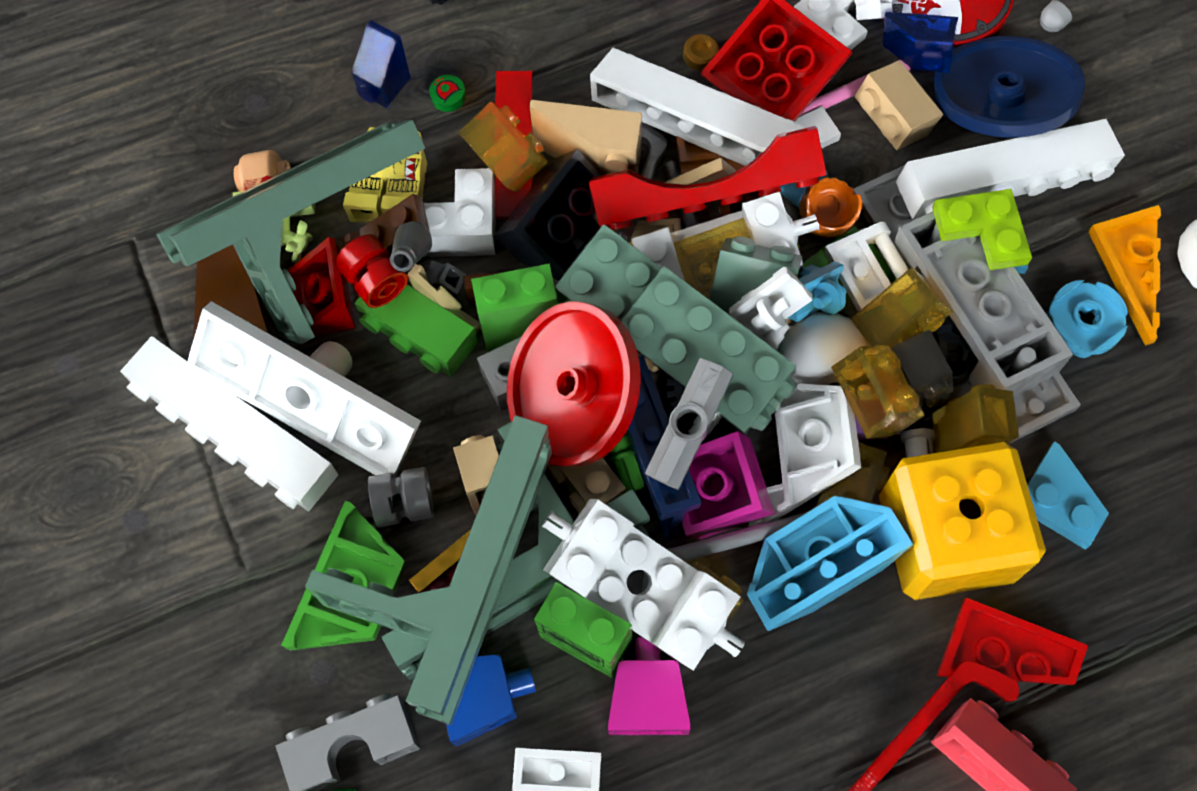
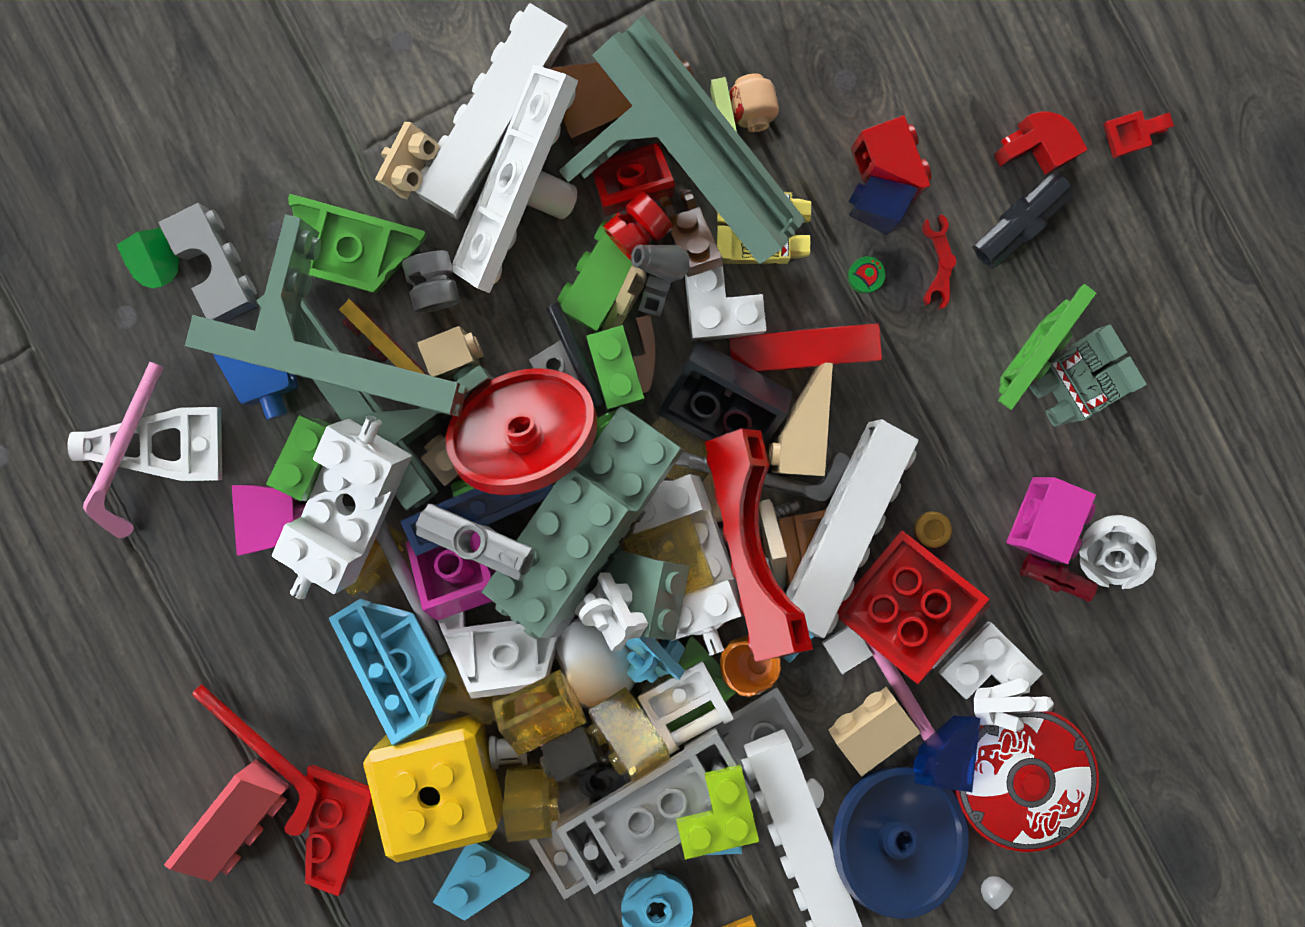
camera: 85 degrees right, 20 degrees up
clear yellow brick [458,102,548,192] -> none
none -> tan hips [375,122,440,199]
none -> black bar [546,302,606,408]
none -> red slope [850,115,932,203]
none -> red piece [922,214,956,310]

